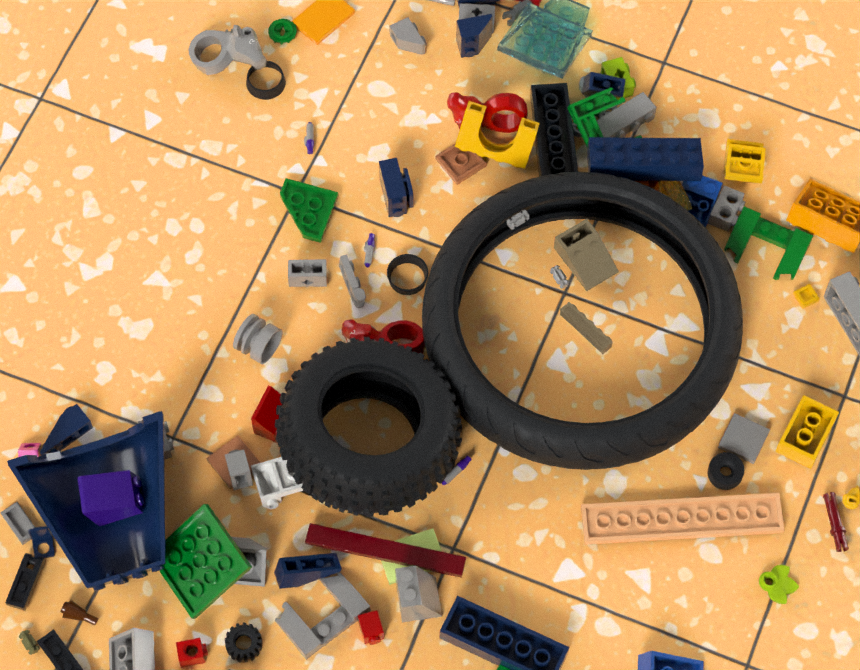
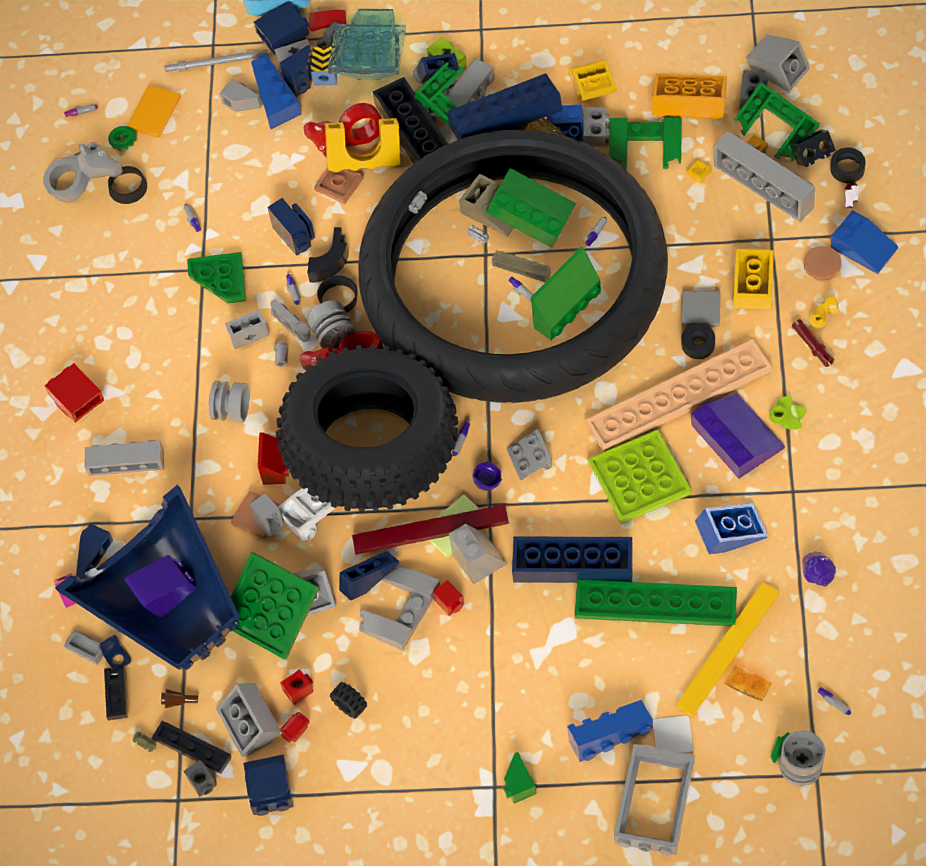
camera: 15 degrees left, 5 degrees down
black tyre [225,622,263,663] -> none
none -> red brick [44,363,104,423]
none -> light grey brick [84,440,164,476]
none -> blue wedge [251,54,302,130]
none -> light grey pin [274,342,288,367]
none -> black arch [307,227,349,283]
none -> light grey wheel [307,300,356,350]
none -> piece [311,46,338,86]
none -> dark purple hair [472,462,502,491]
none -> green slope [486,168,576,248]
none -> light grey hinge [507,429,553,480]
none -> light grey piece [508,276,533,302]
none -> green slope [531,247,601,341]
none -> piece [585,217,607,246]
none -> lime plate [588,430,692,524]
none -> dark purple slope [691,394,785,479]

